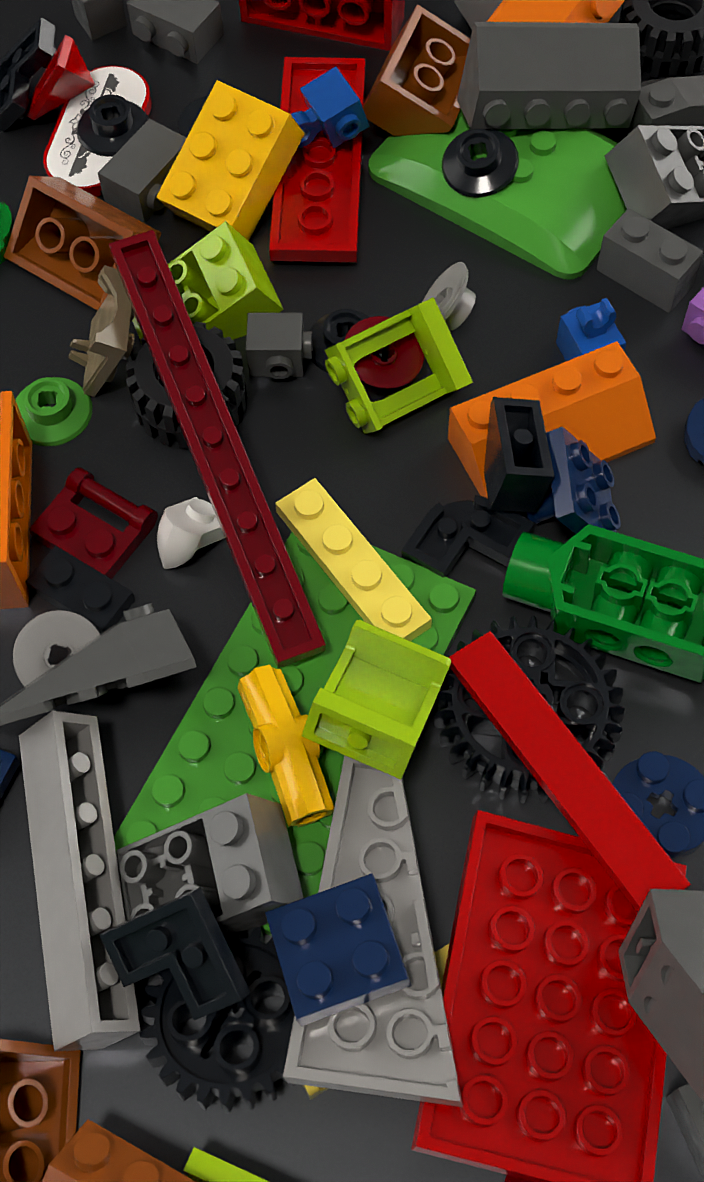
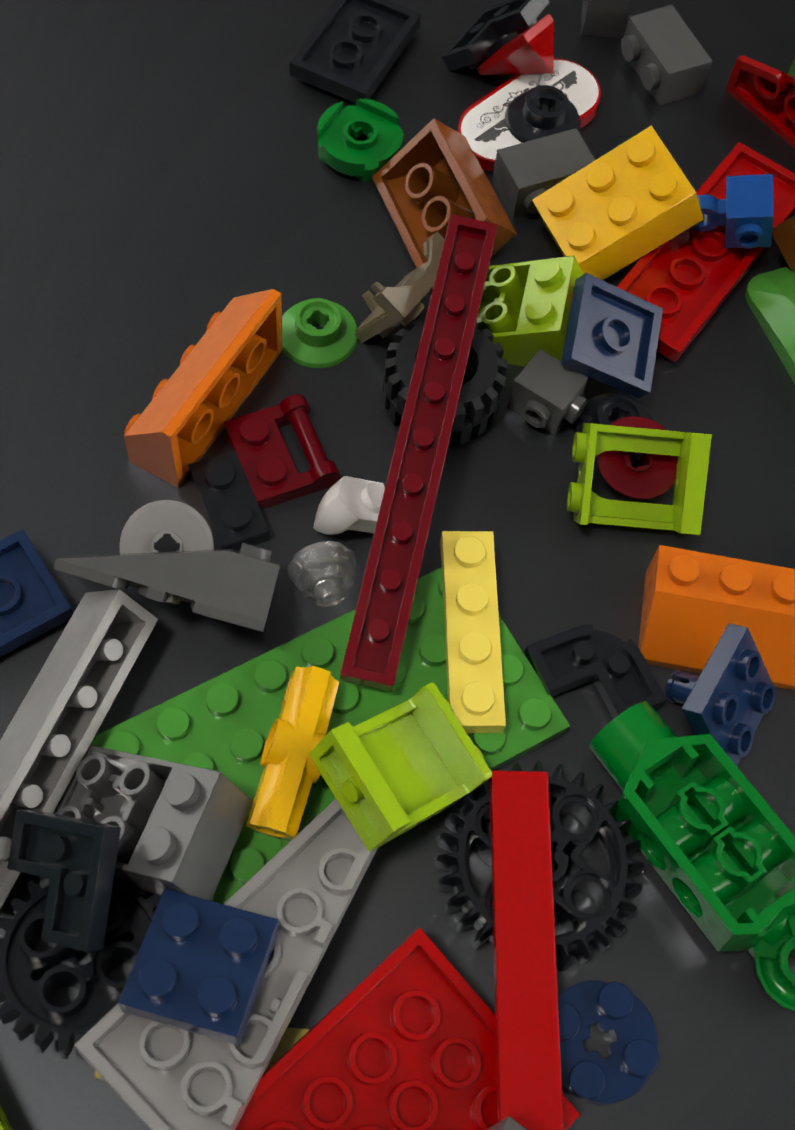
camera: 25 degrees right, 0 degrees up
light grey piece [422,262,476,331] -> none
black slope [484,397,555,513] -> none
none -> clear cone [287,541,356,607]
none -> dark blue plate [561,273,663,398]

